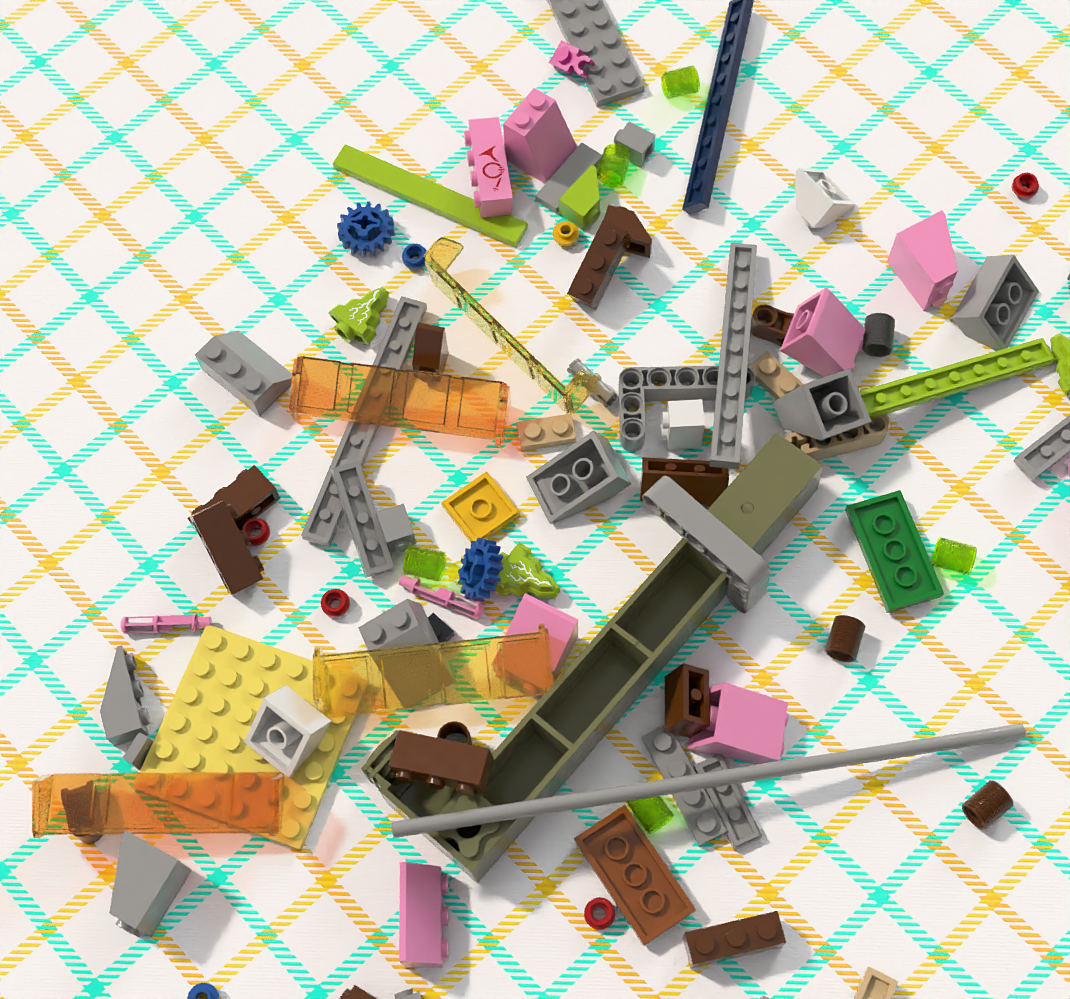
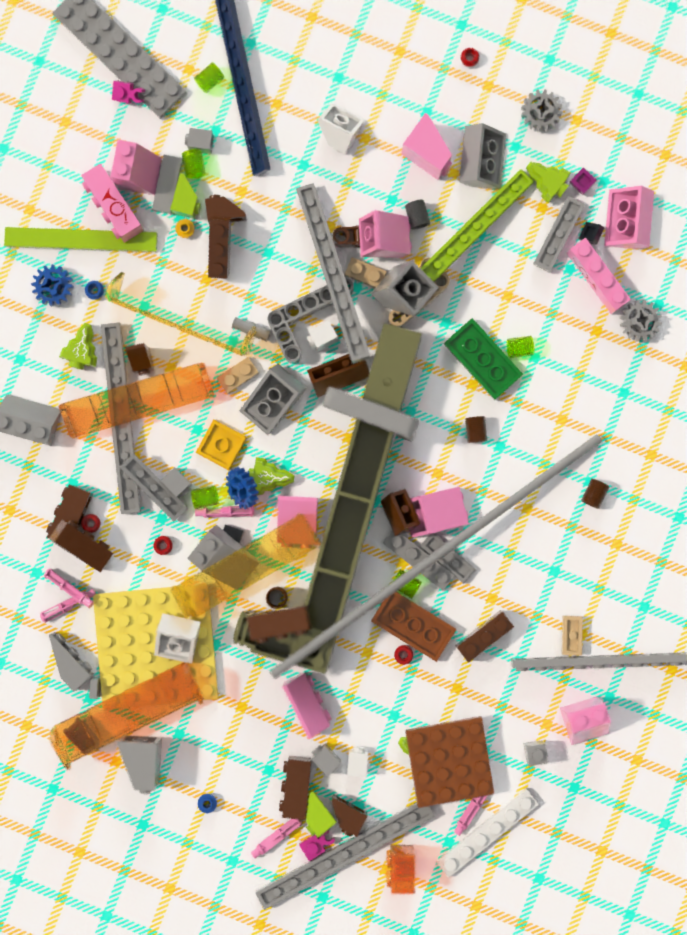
camera: 25 degrees left, 20 degrees up
none -> bright pink piece [44,568,94,608]

